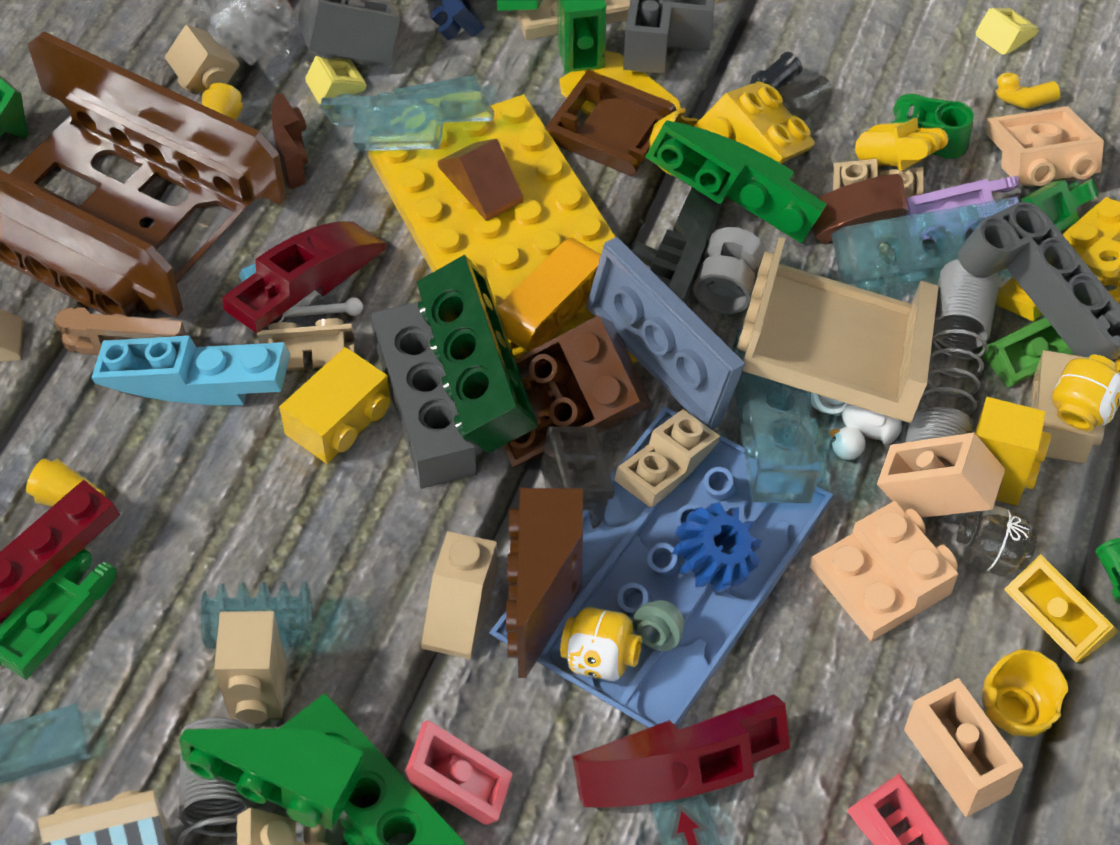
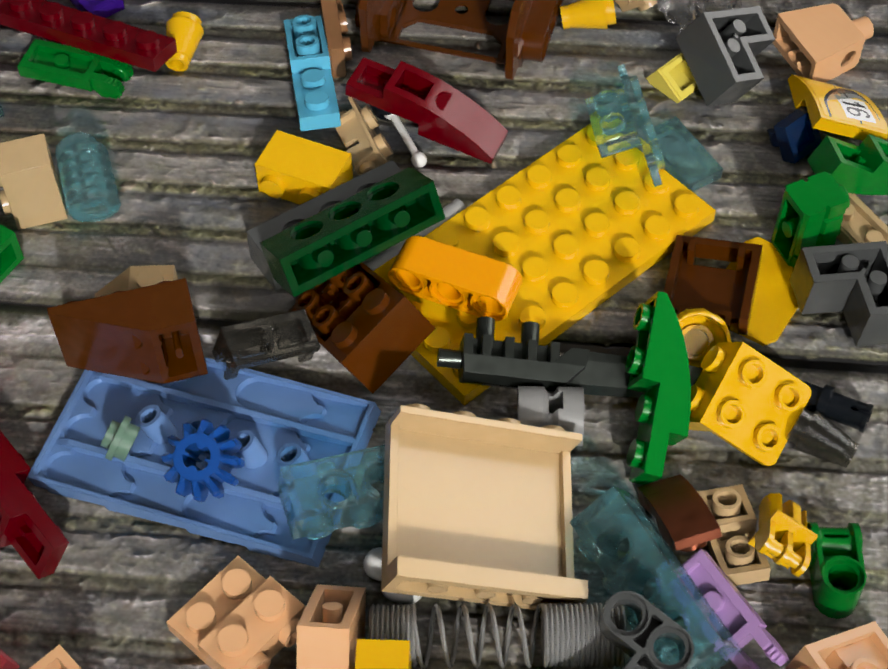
camera: 75 degrees right, 0 degrees up
copper slope [272,93,308,190] -> none
copper slope [438,138,523,221] -> none
yellow head [560,607,642,681] -> none
sand blue tile [586,237,745,430] -> none
tan slope [614,409,720,508] -> none

